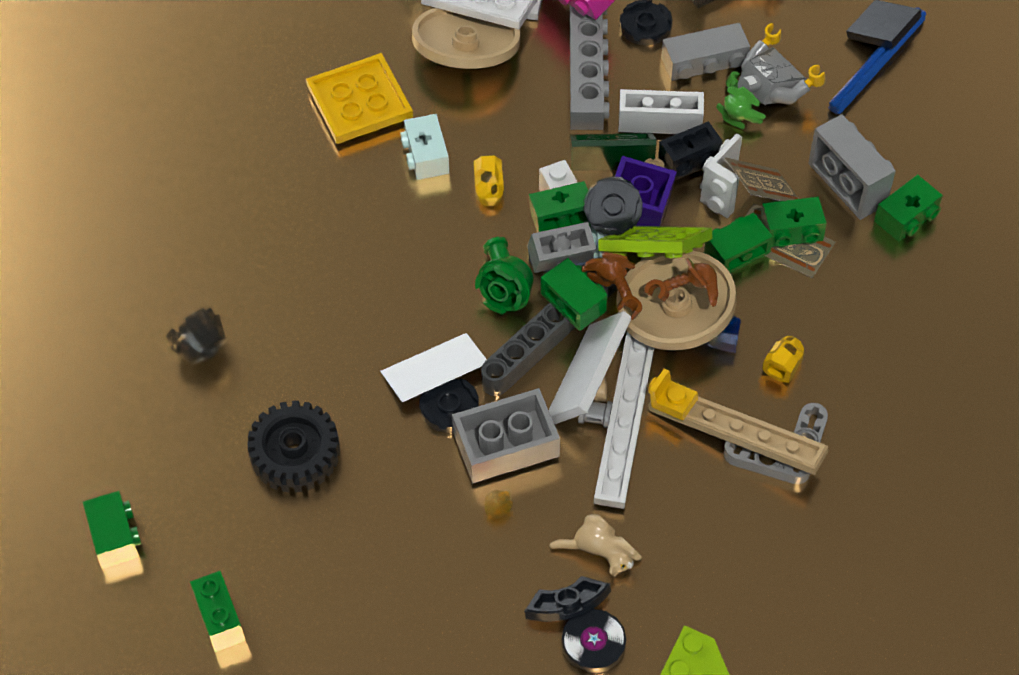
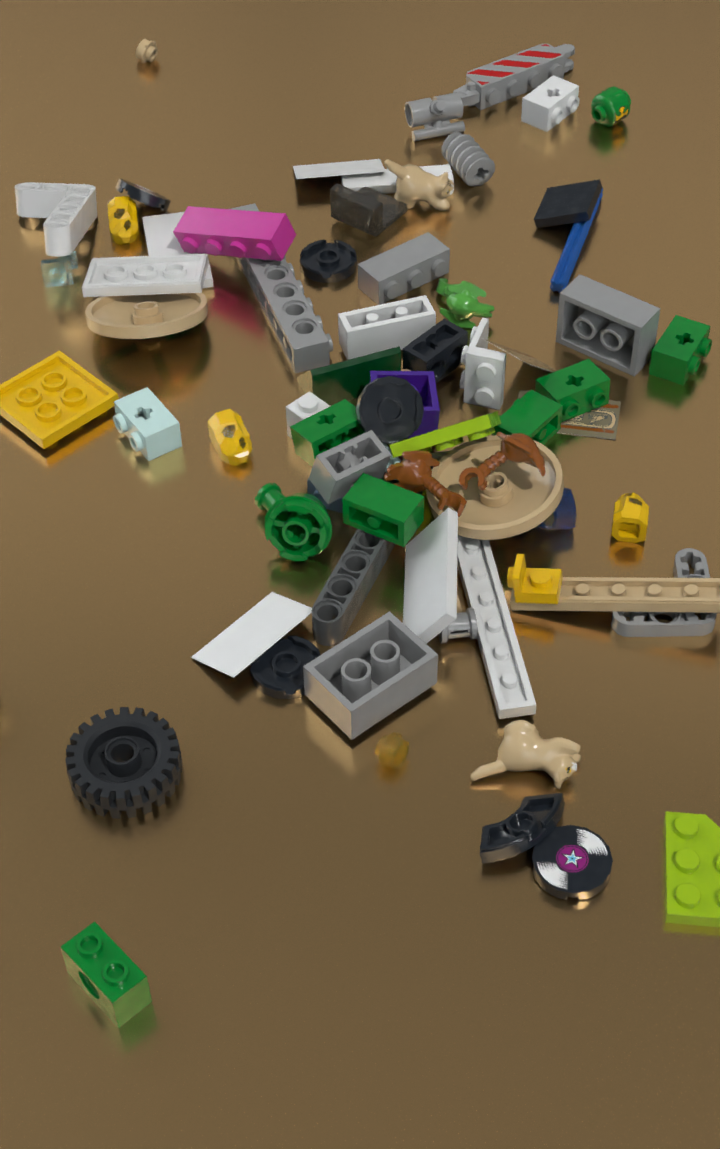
camera: 20 degrees left, 10 degrees down
light grey torso [738,23,826,105] -> none

